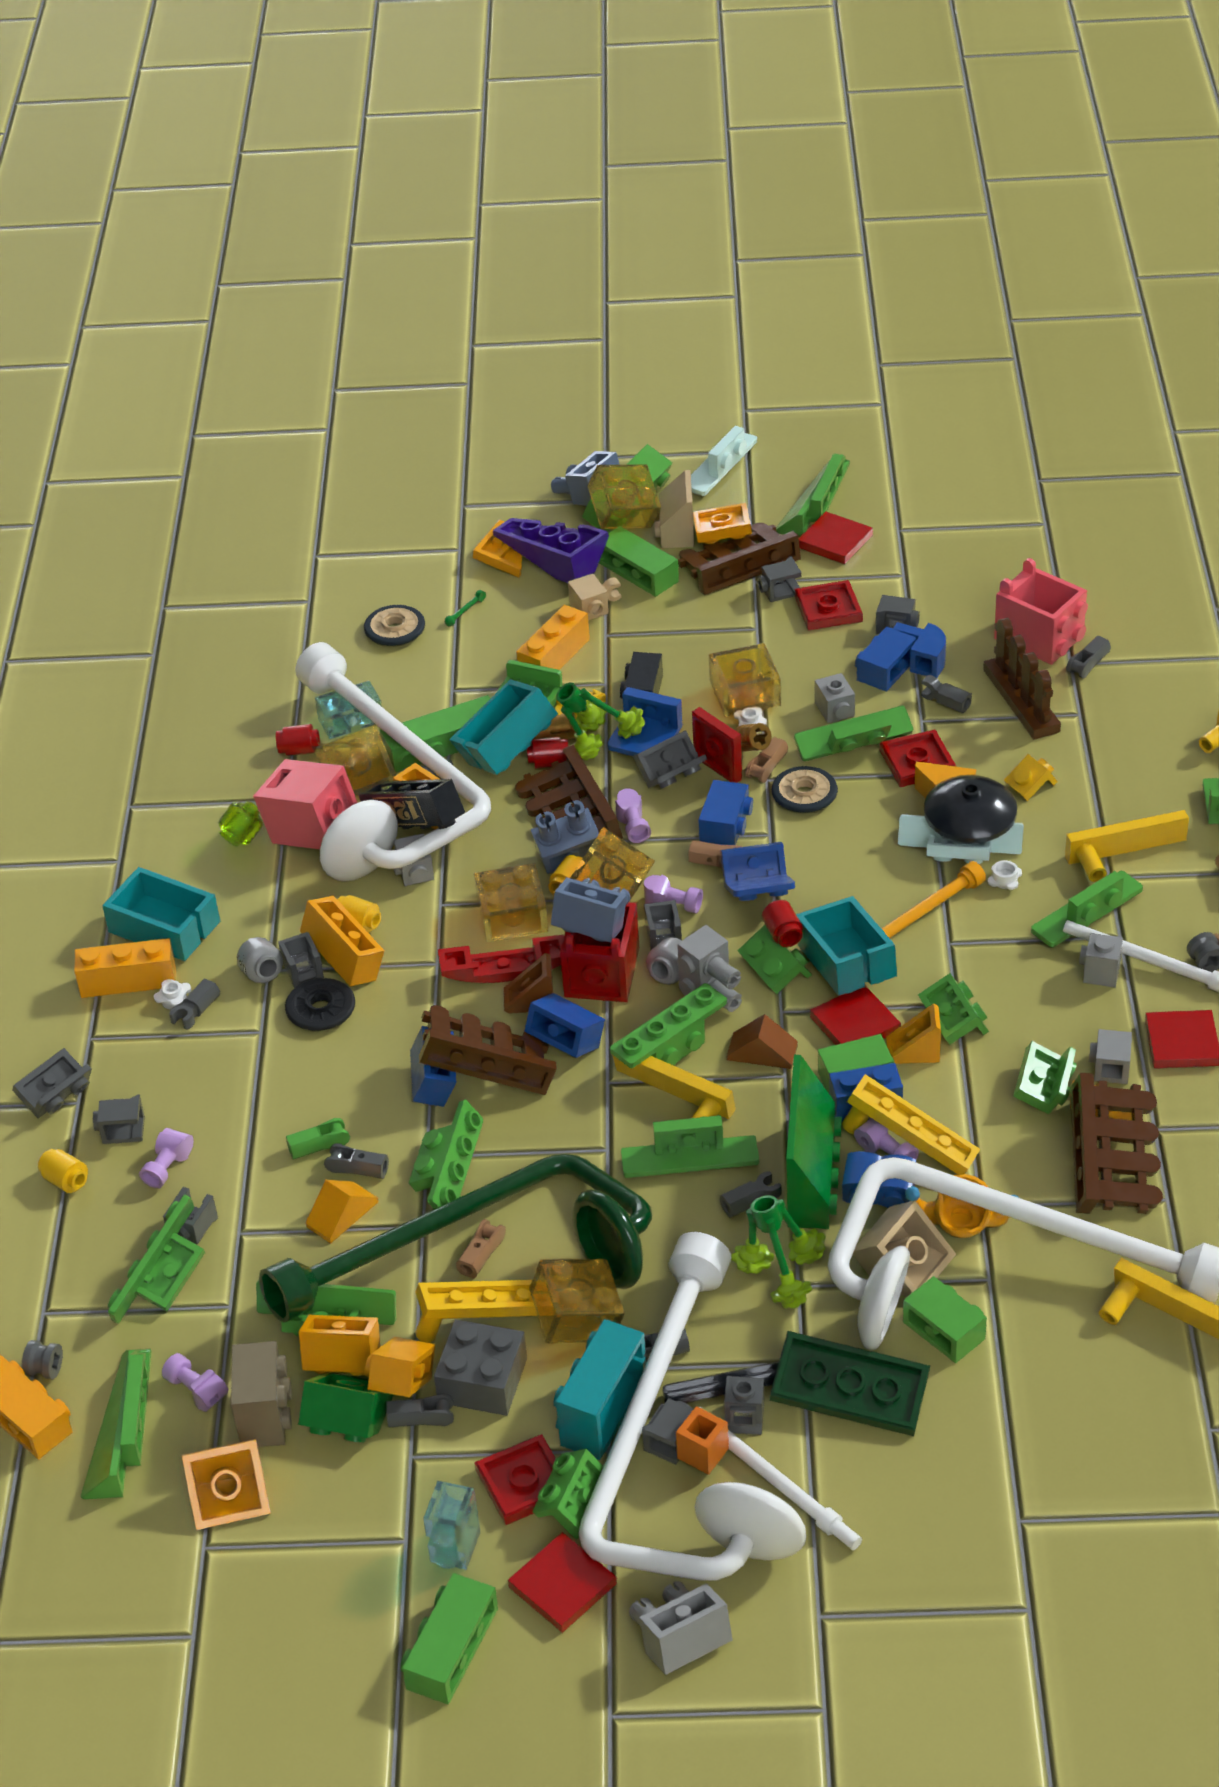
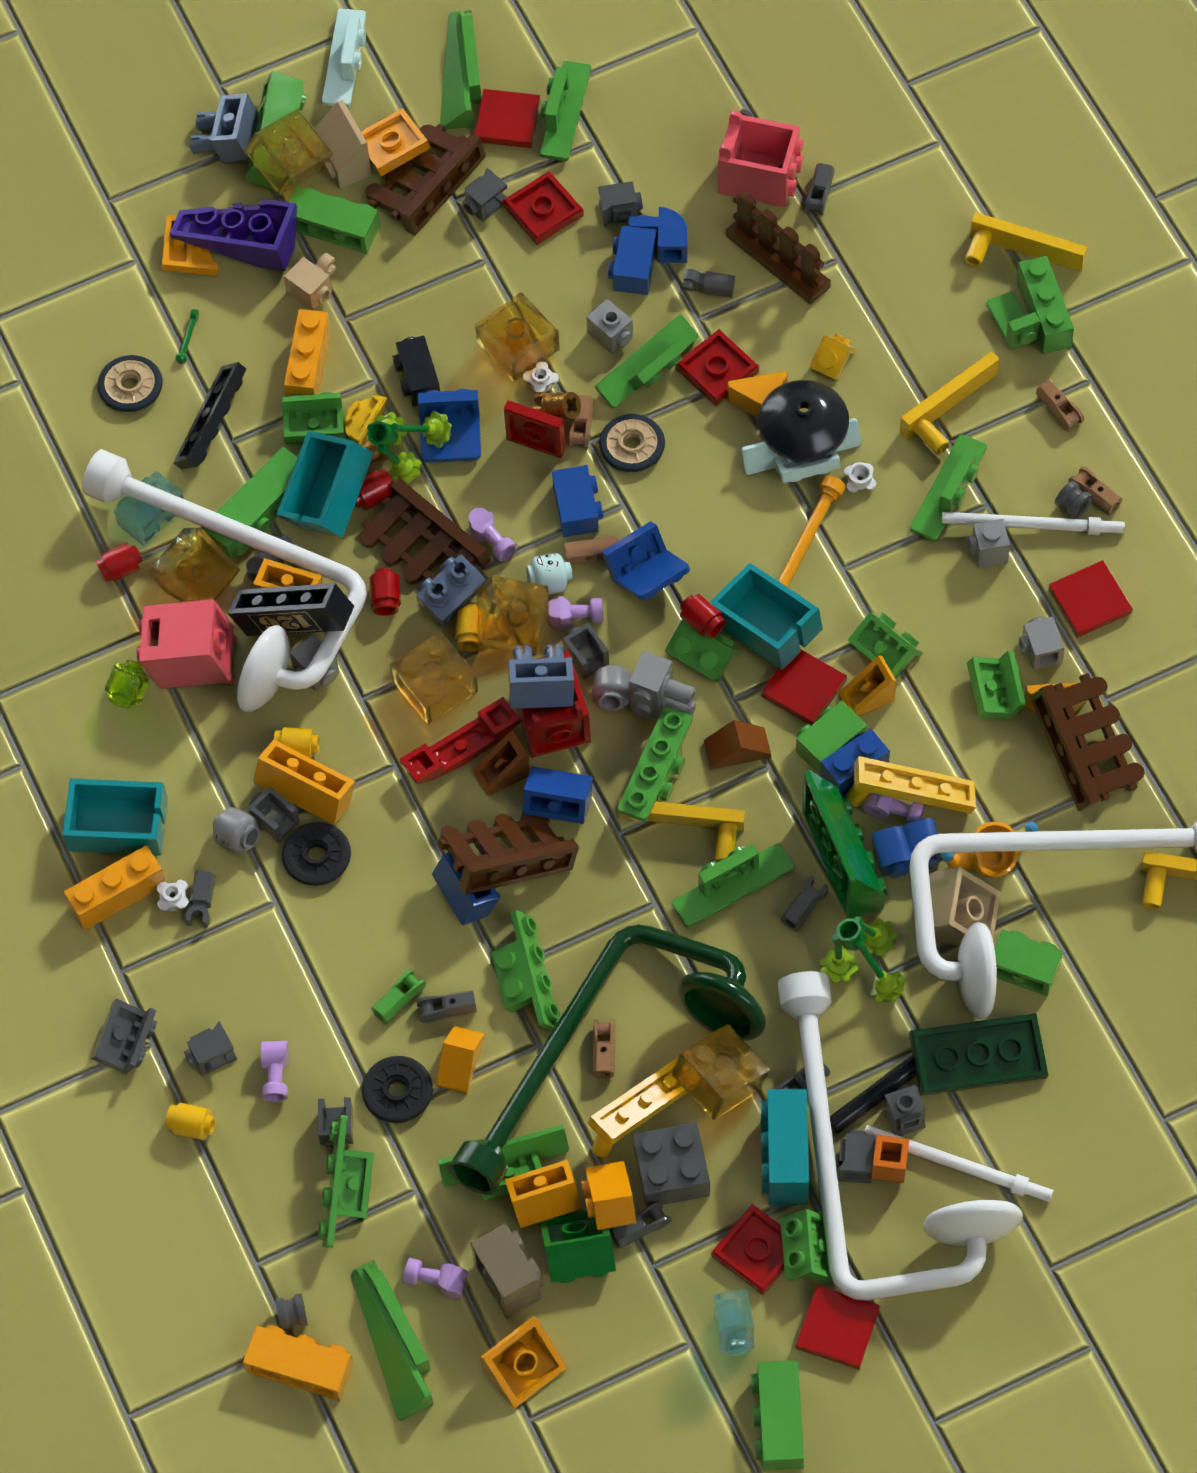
camera: 25 degrees left, 20 degrees up
light grey brick [629,1581,733,1675] -> none
dark grey bracket [633,730,707,789] -> none
none -> black plate [173,362,247,470]
none -> black wheel [362,1056,433,1123]
none -> red brick [369,568,401,616]
none -> light aqua head [526,553,573,595]
none -> bright green bracket [540,61,591,161]

